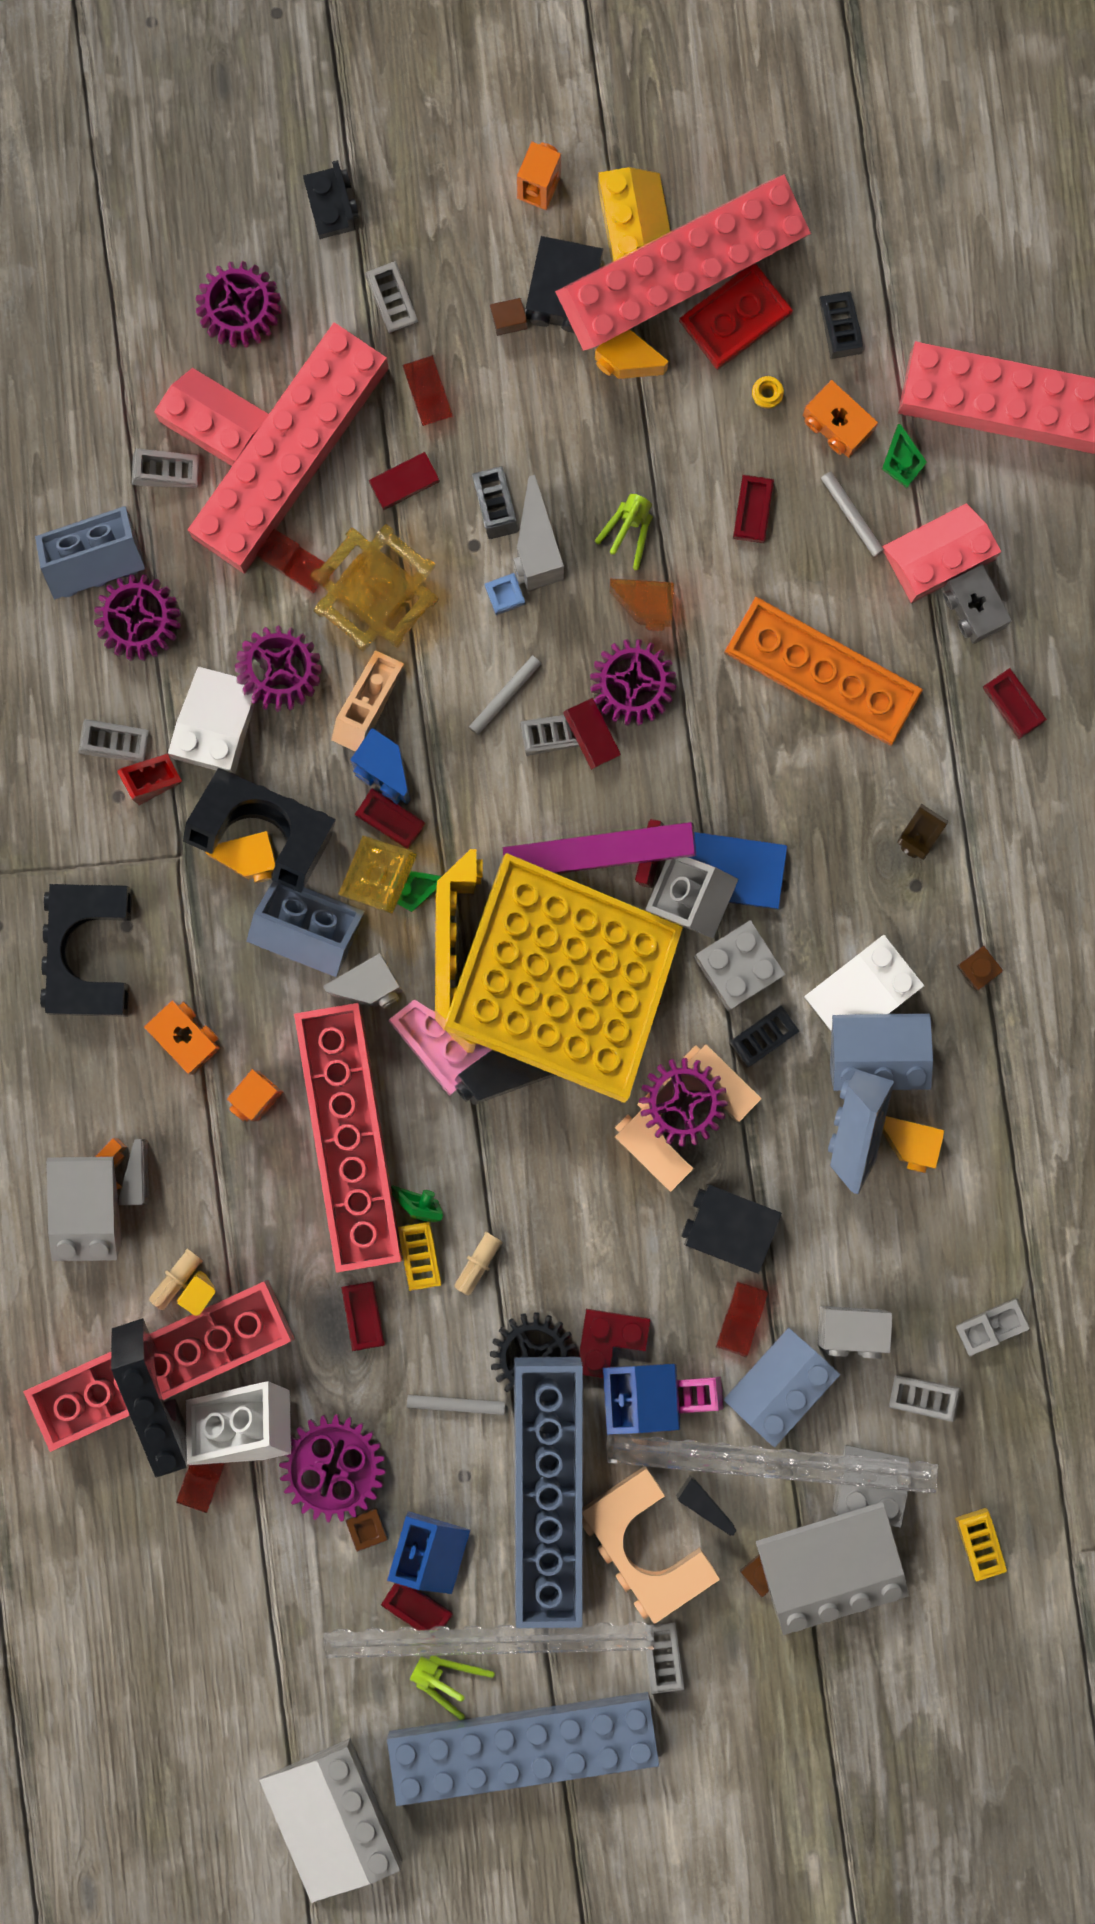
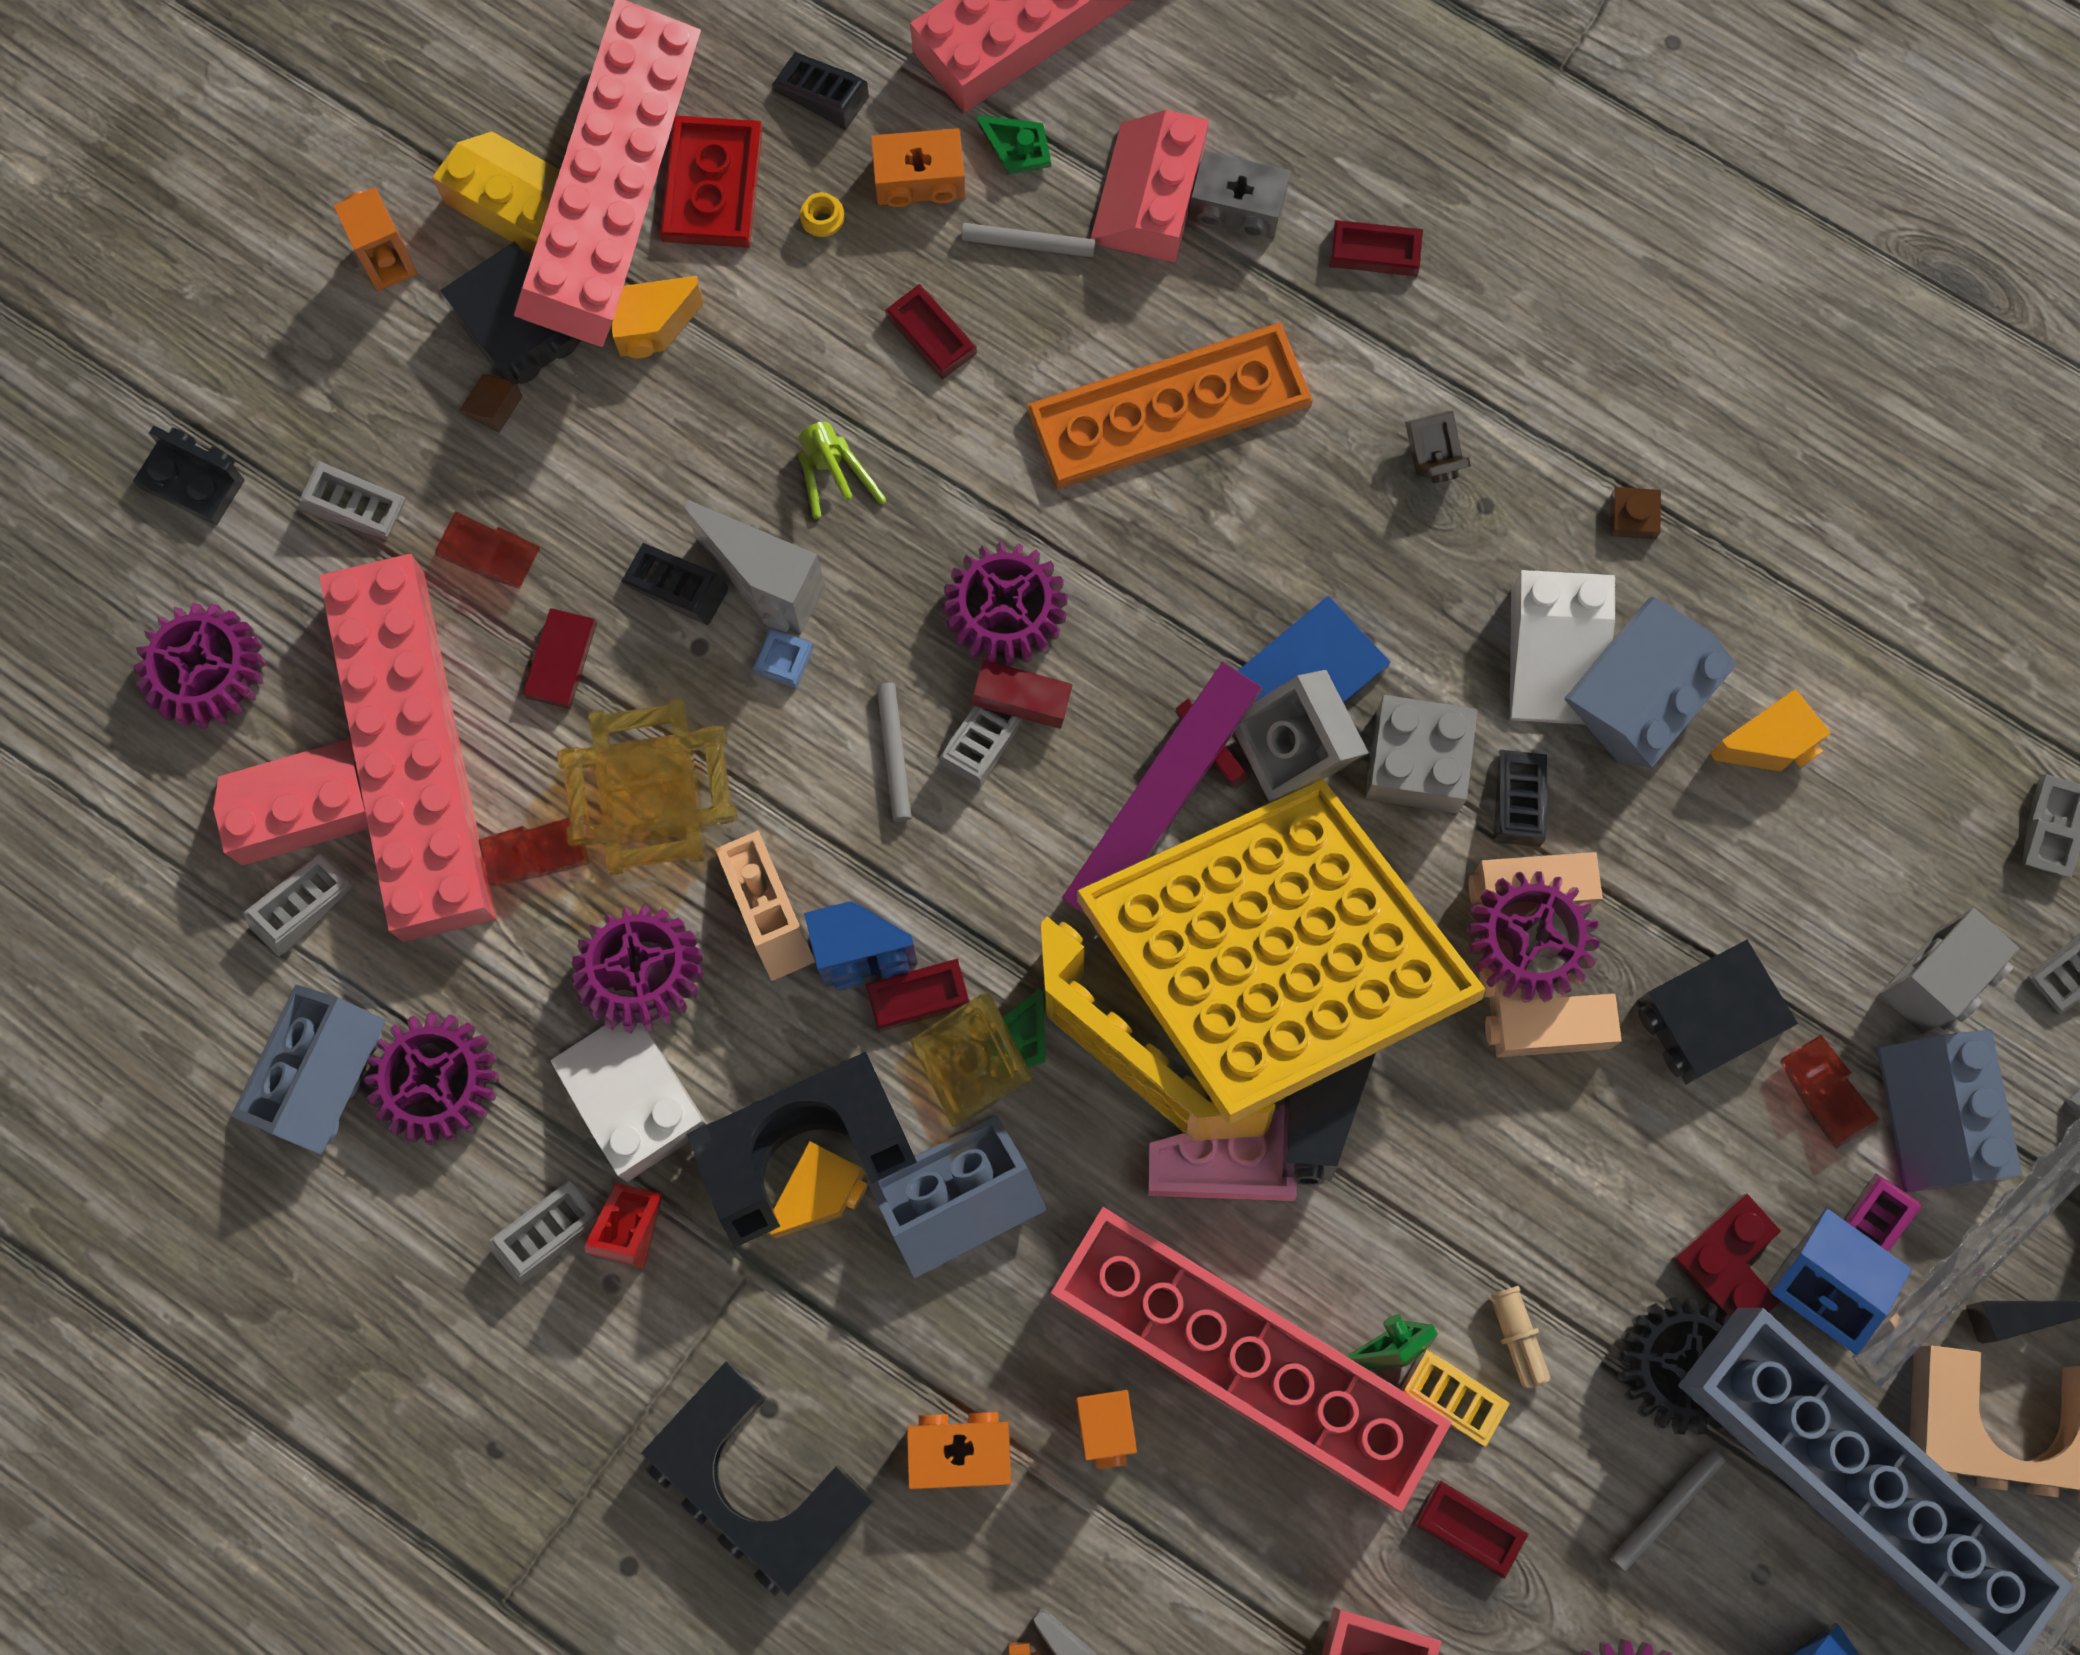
camera: 50 degrees left, 10 degrees down
light grey slope [323,953,403,1009] -> none
clear orange slope [609,578,674,631] -> none
sand blue slope [828,1069,894,1194] -> none

